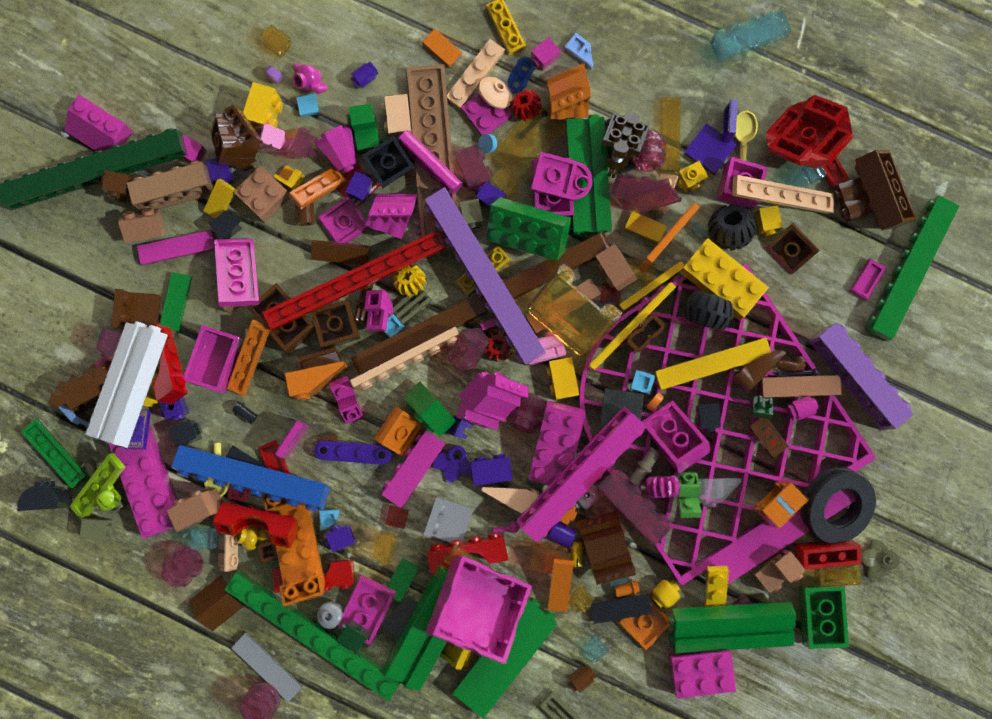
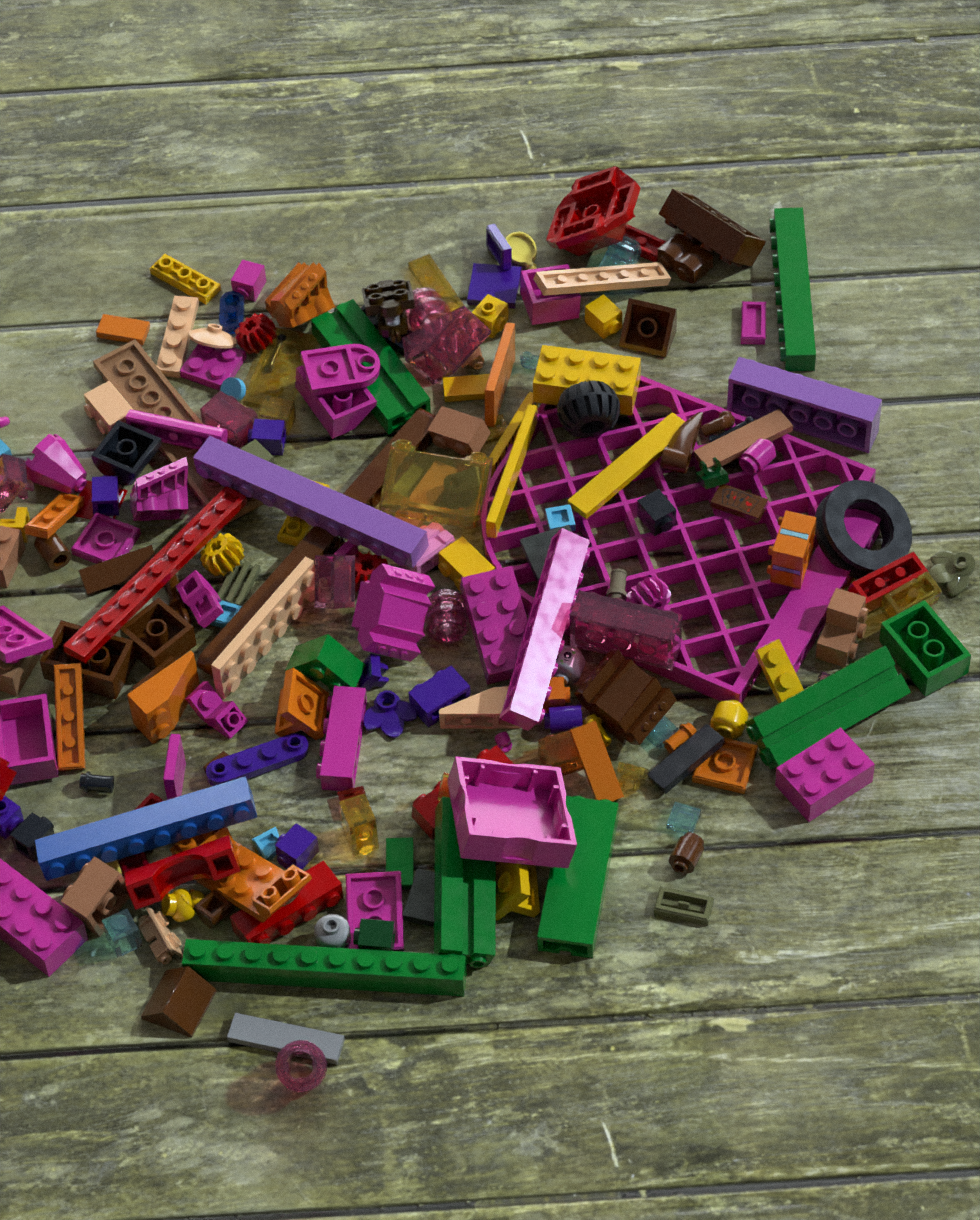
camera: 25 degrees left, 30 degrees down
clear pink piece [161,547,204,588] -> none
green brick [346,103,380,155] -> none
dark purple brick [350,61,379,89] -> none
light grey bracket [423,497,473,543] -> none
green brick [486,197,571,261] -> none
light blue tile [564,33,593,69] -> none
reddish brown brick [624,315,665,354] -> none
dark pink slope [642,400,710,474] -> none
orange tile [645,392,664,411] -> none
bright green slope [677,472,701,518] -> none
clear slope [698,478,741,507] -> none
black wheel [708,204,756,251] -> none
clear light blue brick [710,10,792,62] -> none

